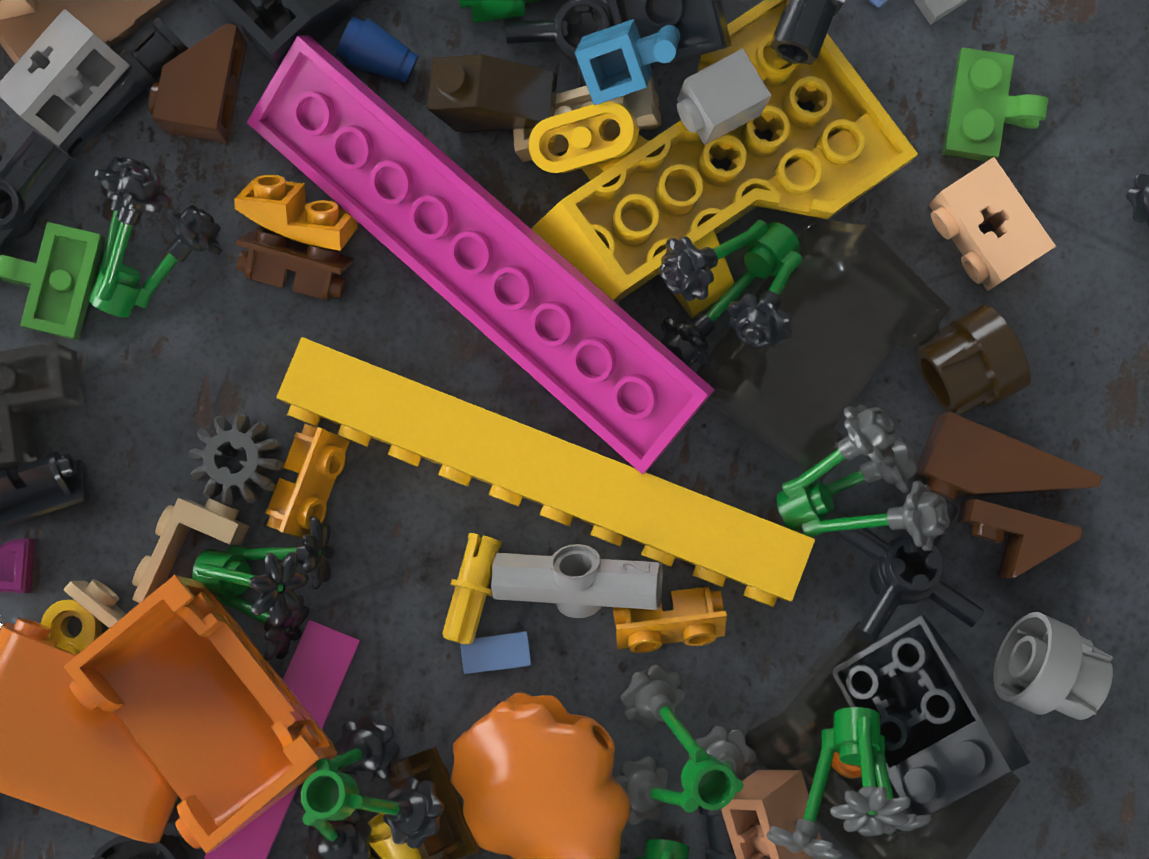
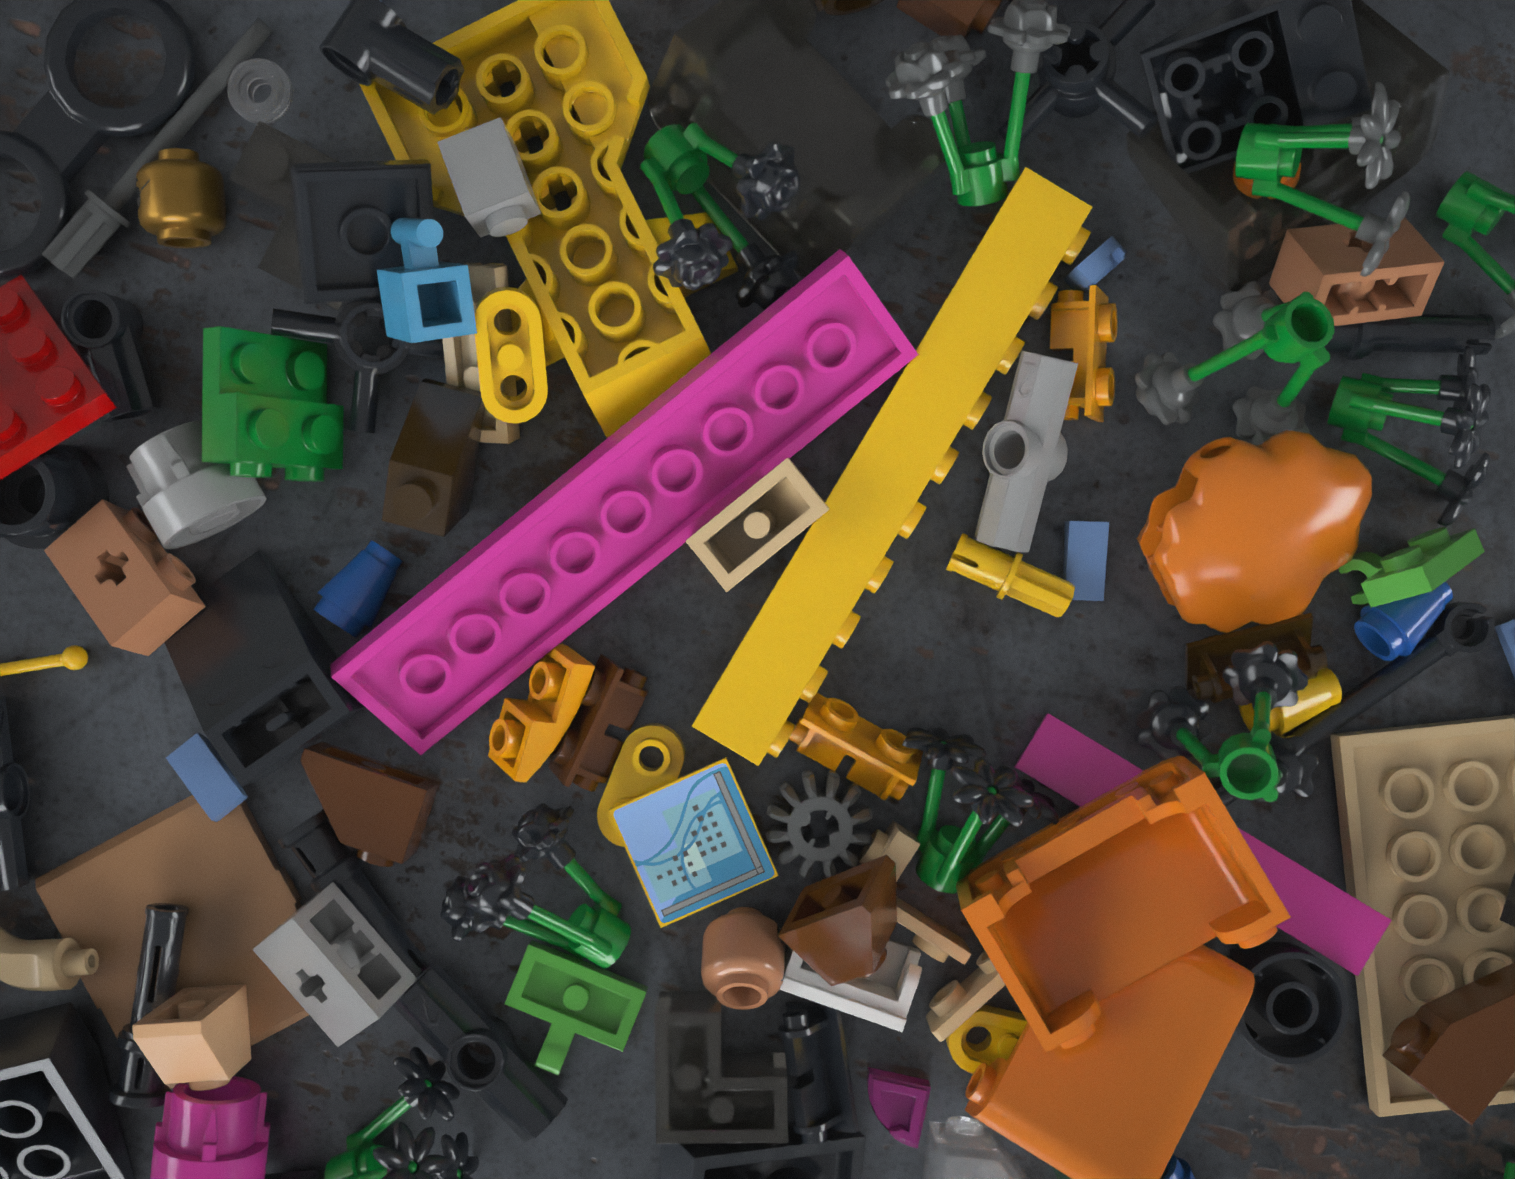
camera: 75 degrees left, 5 degrees up
none -> yellow plate [597,723,685,847]
none -> piece [608,757,779,928]
none -> tan slope [686,457,830,592]
none -> nougat head [701,907,785,1010]
none -> reddish brown slope [778,855,897,986]
none -> white hinge [780,939,922,1032]
none -> medium blue tile [1064,236,1127,294]

